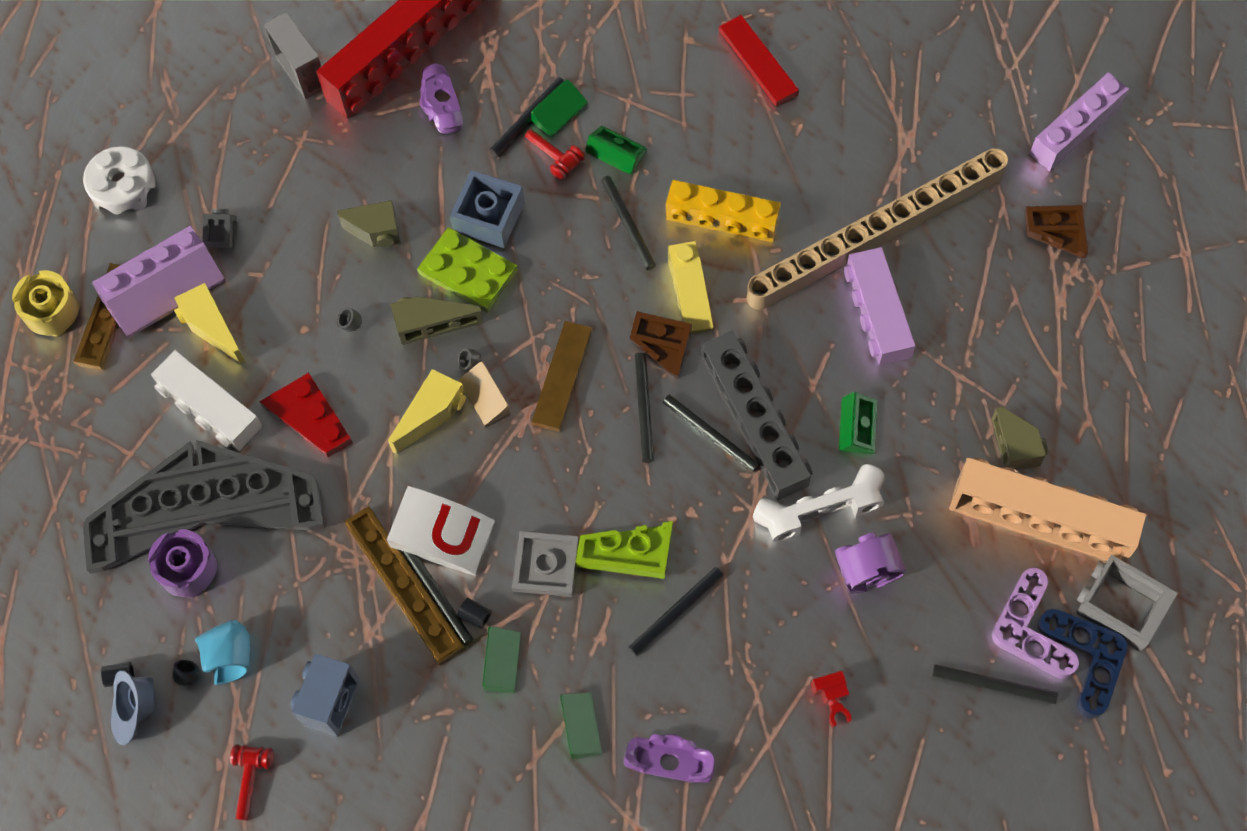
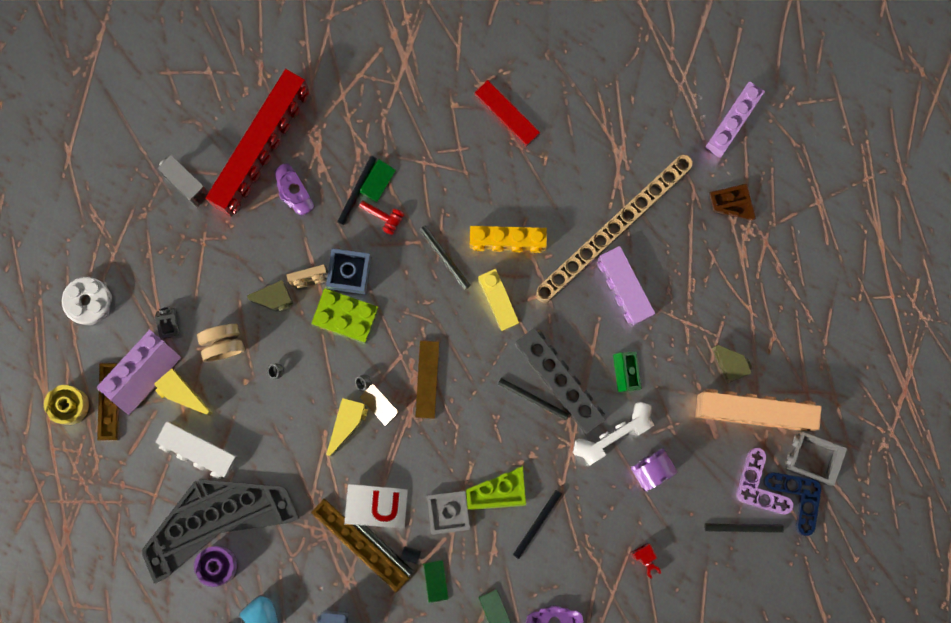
camera: 15 degrees left, 15 degrees up
red wing [259,372,353,457] -> none
olive slope [390,296,484,345] -> none
green slope [585,126,648,174] -> none
reddish brown wing [630,311,692,378] -> none
pearl dark grey bar [635,353,654,463] -> none
none -> tan wheel [197,324,245,362]
none -> tan plate [286,265,328,289]

